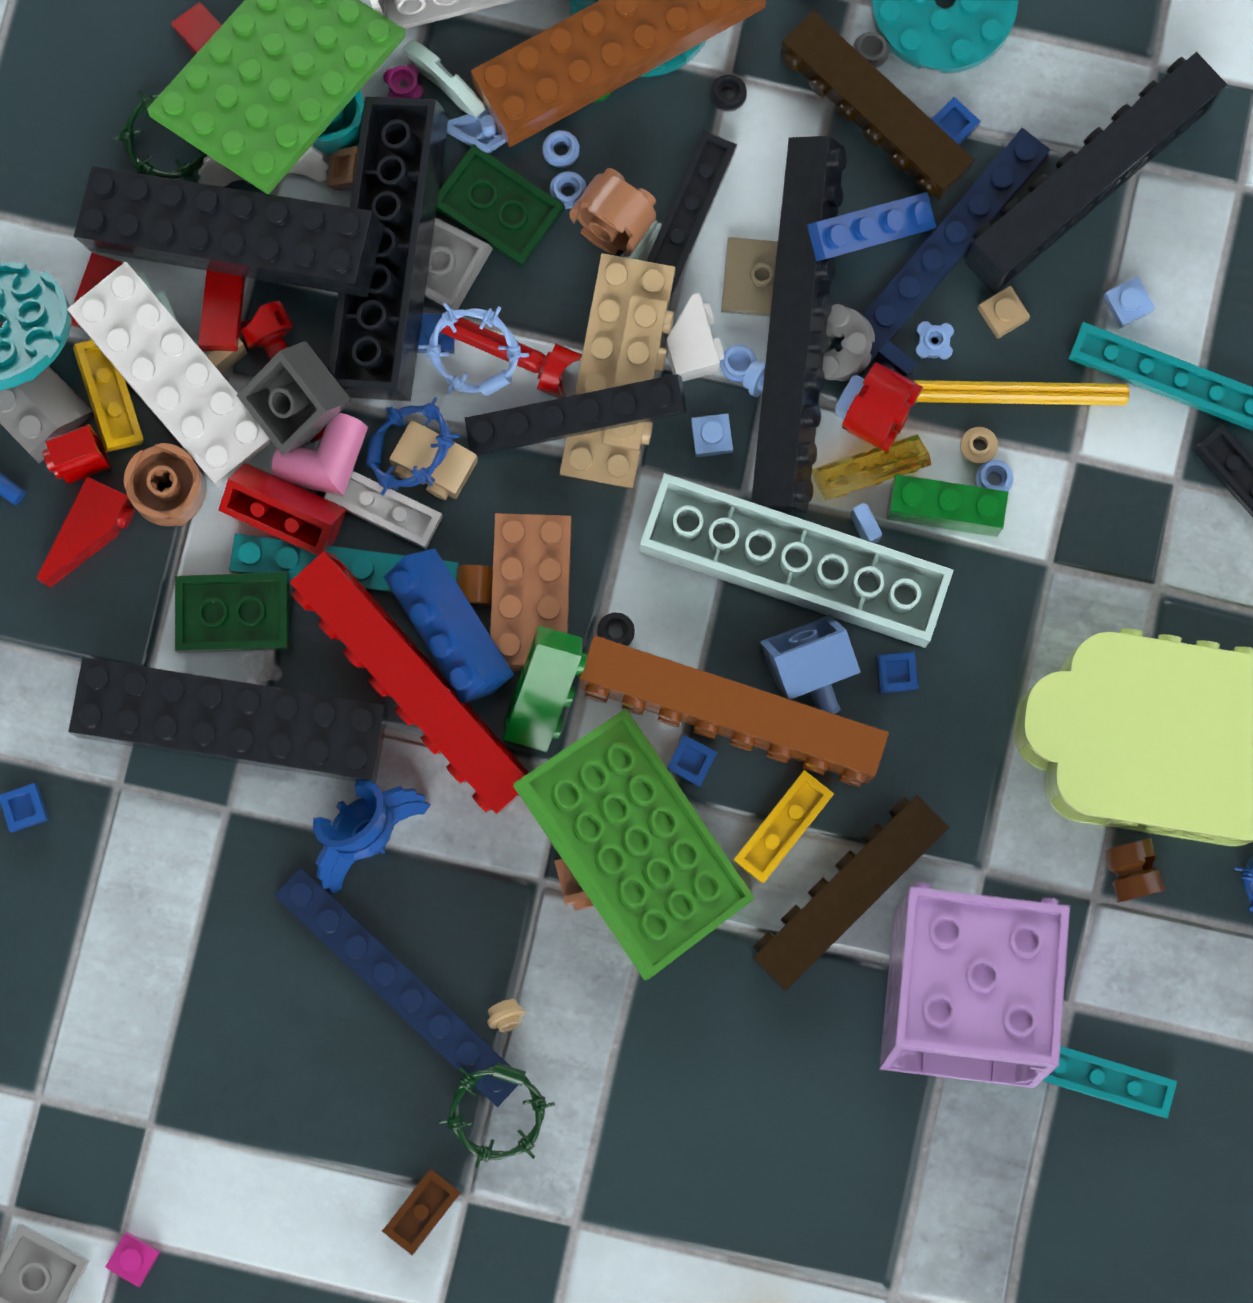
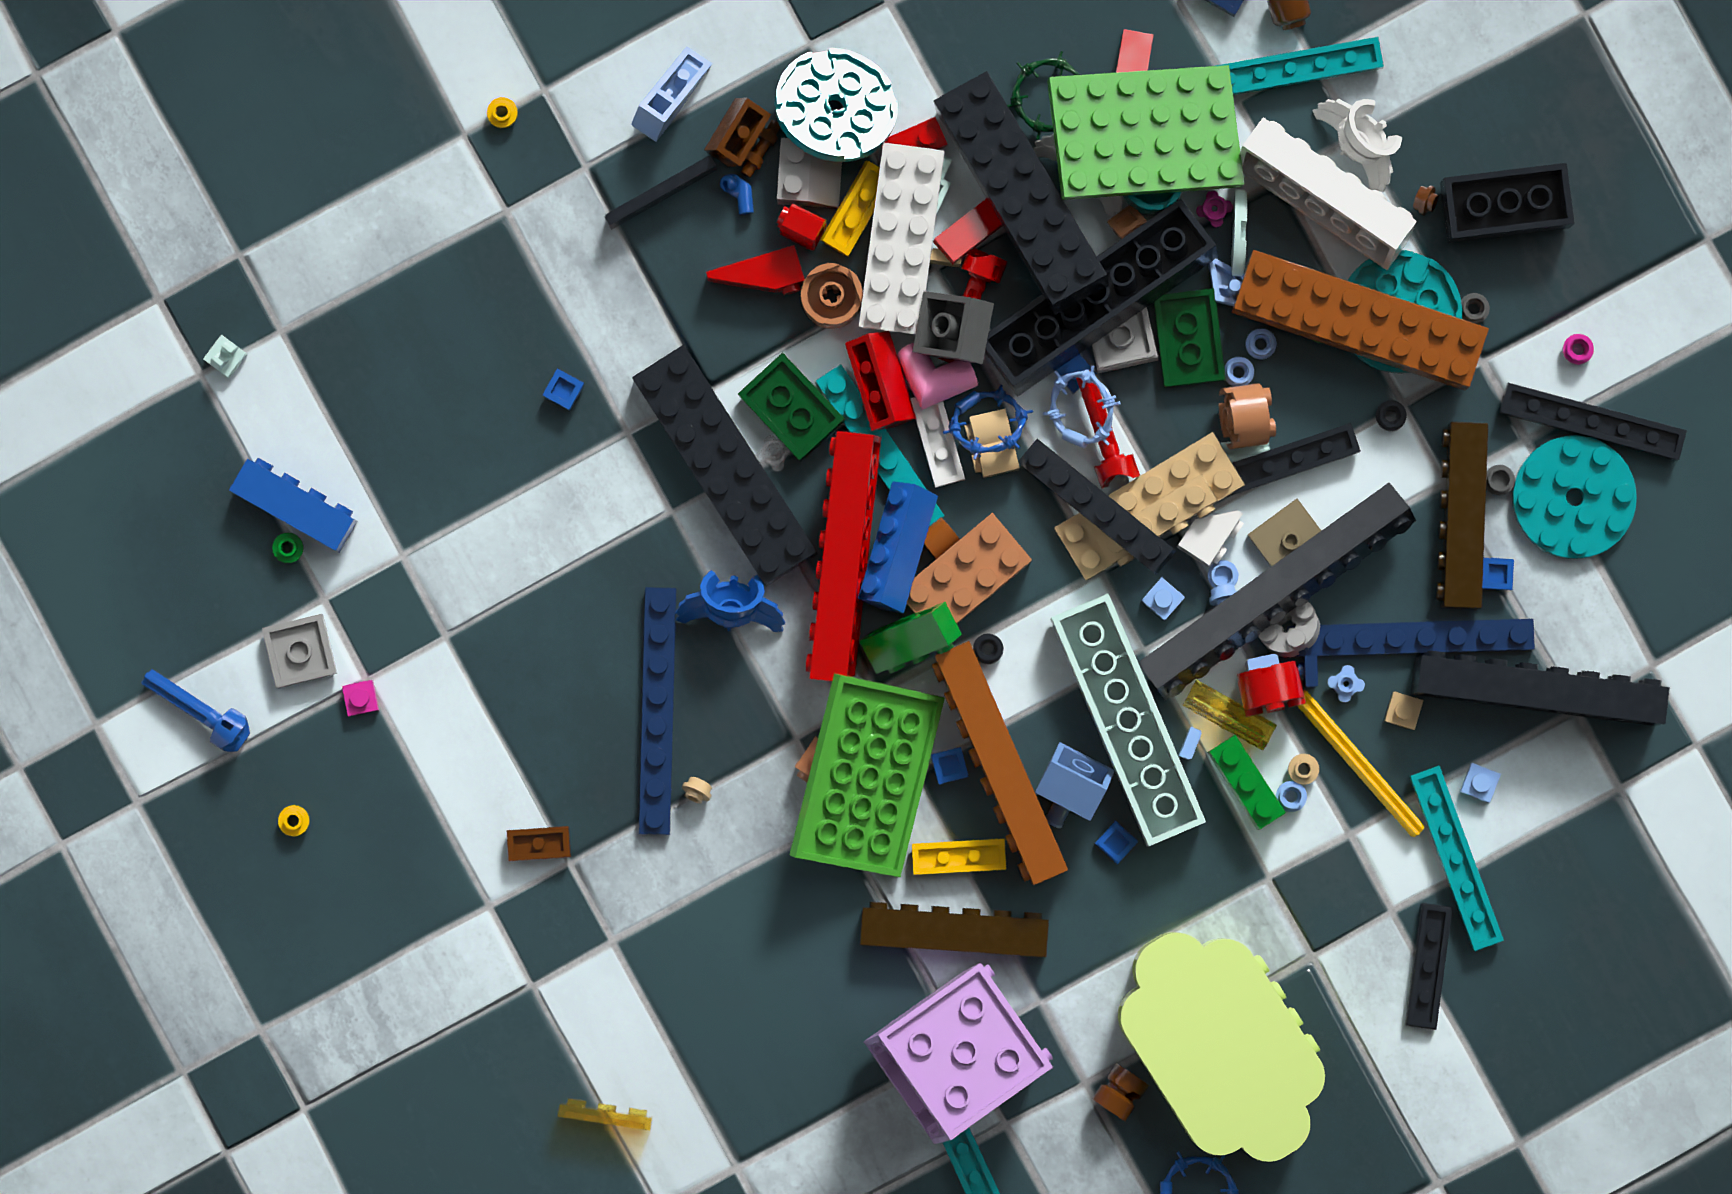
camera: 55 degrees right, 5 degrees up
dark green piece [439,1062,555,1168] -> none
blue plate [807,192,937,261] -> none

